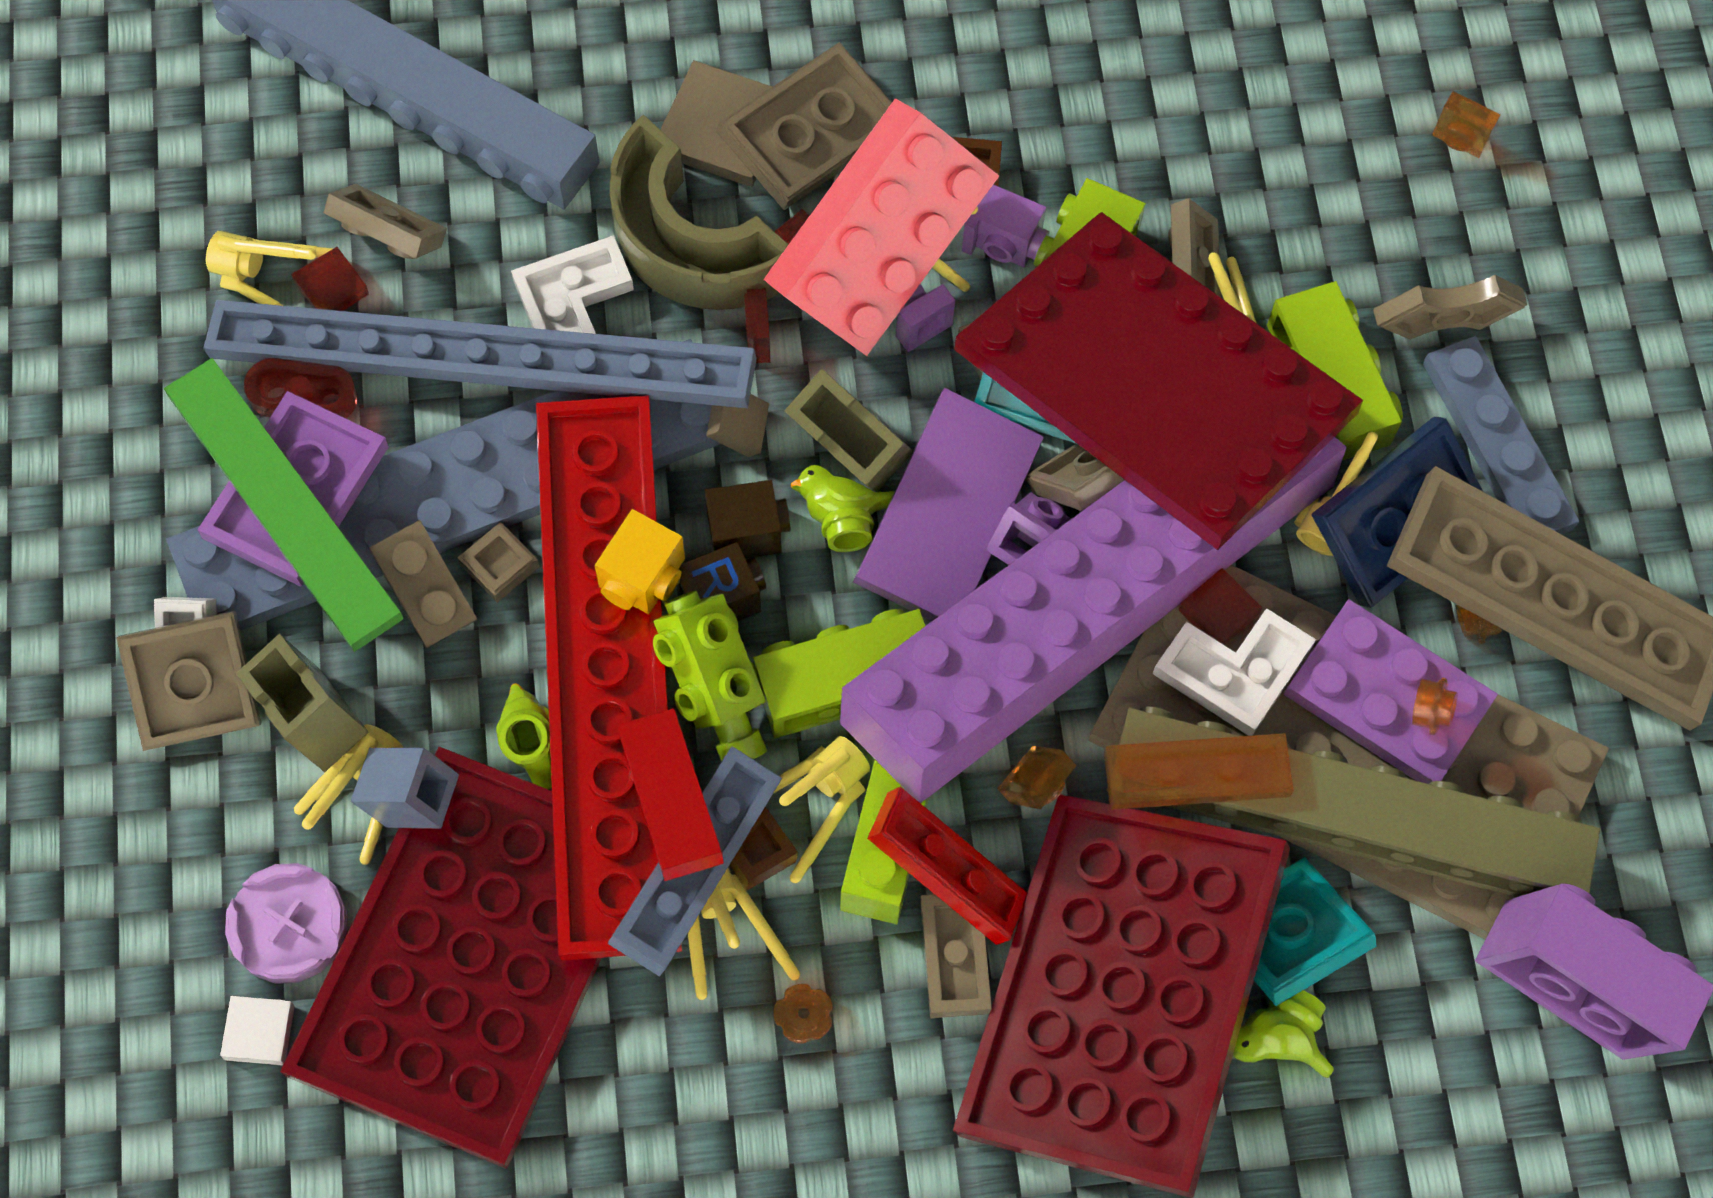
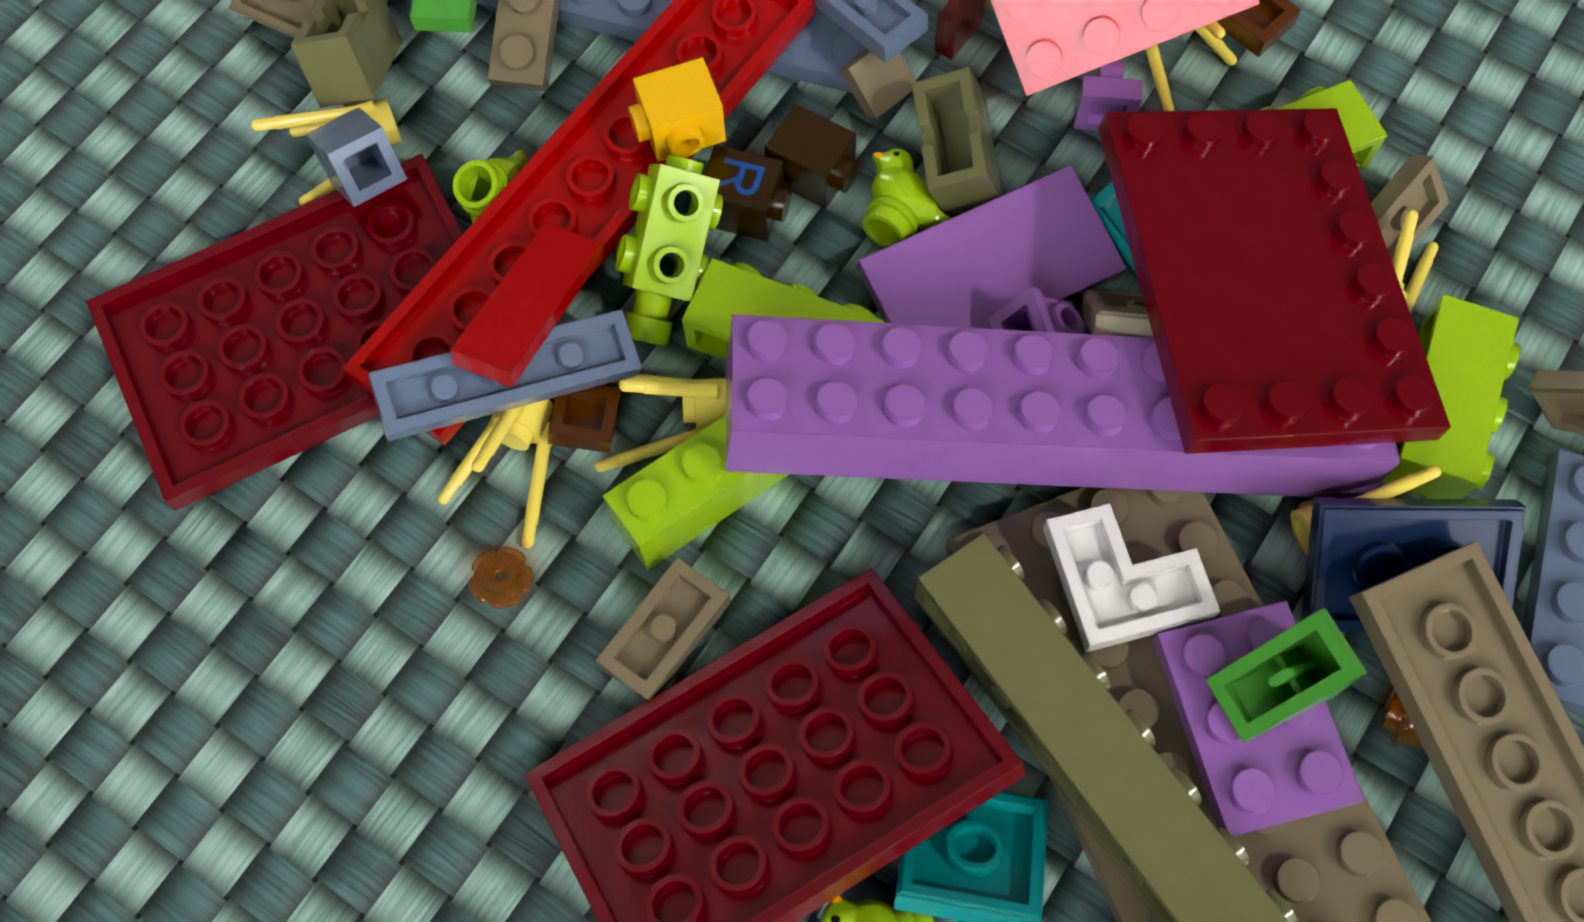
camera: 45 degrees right, 0 degrees up
white tile [220,996,295,1065] -> none
lavender tile [225,863,348,984] -> none
dark tan tile [458,522,540,603] -> none
red tile [867,786,1027,945] -> none
medium lavender brick [962,184,1050,268] -> none
clear orange plate [997,746,1077,809] -> none
clear orange tile [1104,733,1294,810] -> none
clear red tile [1179,568,1262,645] -> none
clear orange plate [1412,677,1458,735] -> none
none -> bright green slope [1206,608,1367,743]

